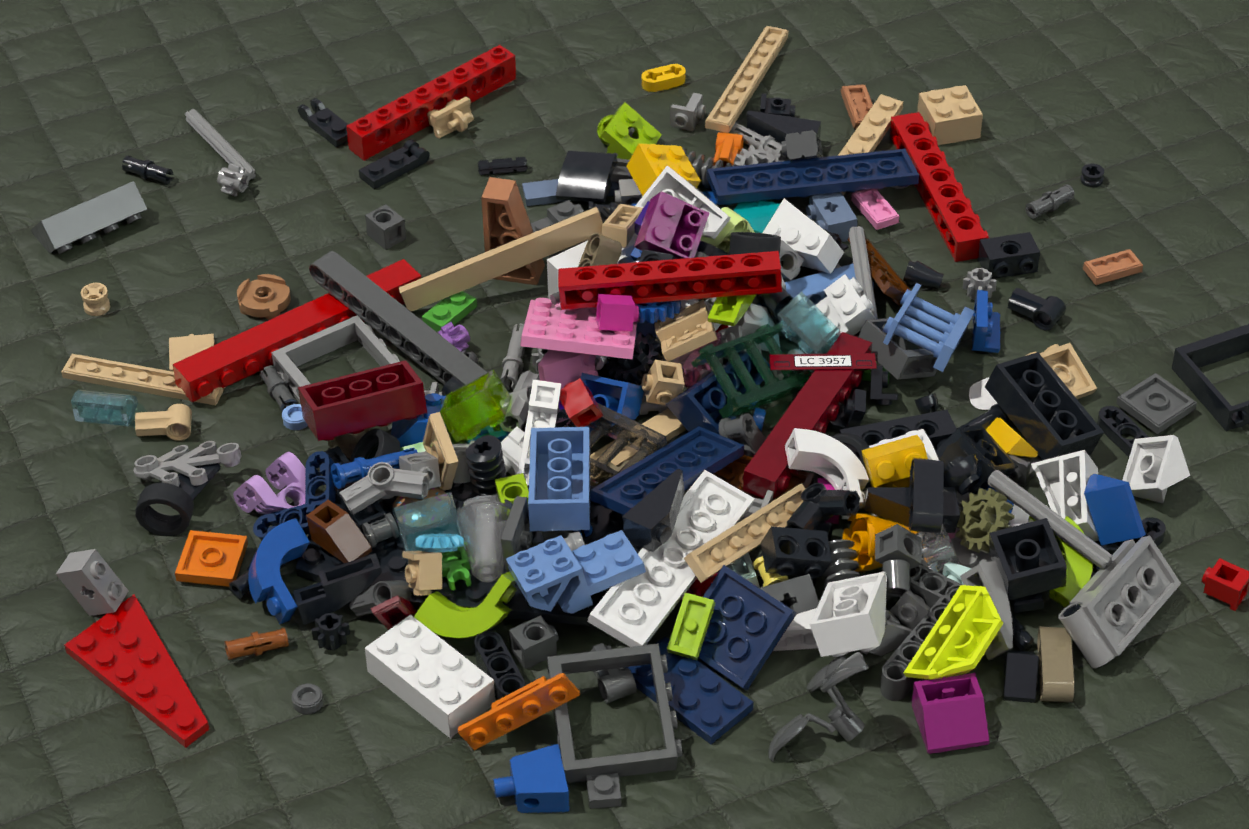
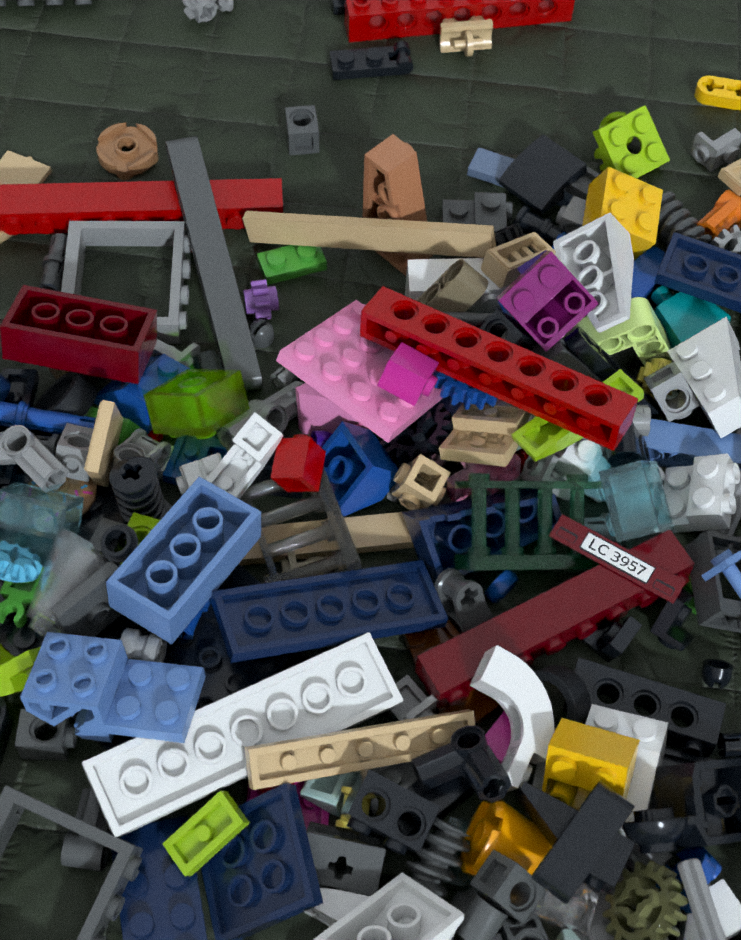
camera: 30 degrees right, 15 degrees up
black axle [478,157,527,175] -> none
black slope [622,469,684,552] -> none
black tyre [729,232,781,258] -> none
none -> black cone [101,524,140,562]

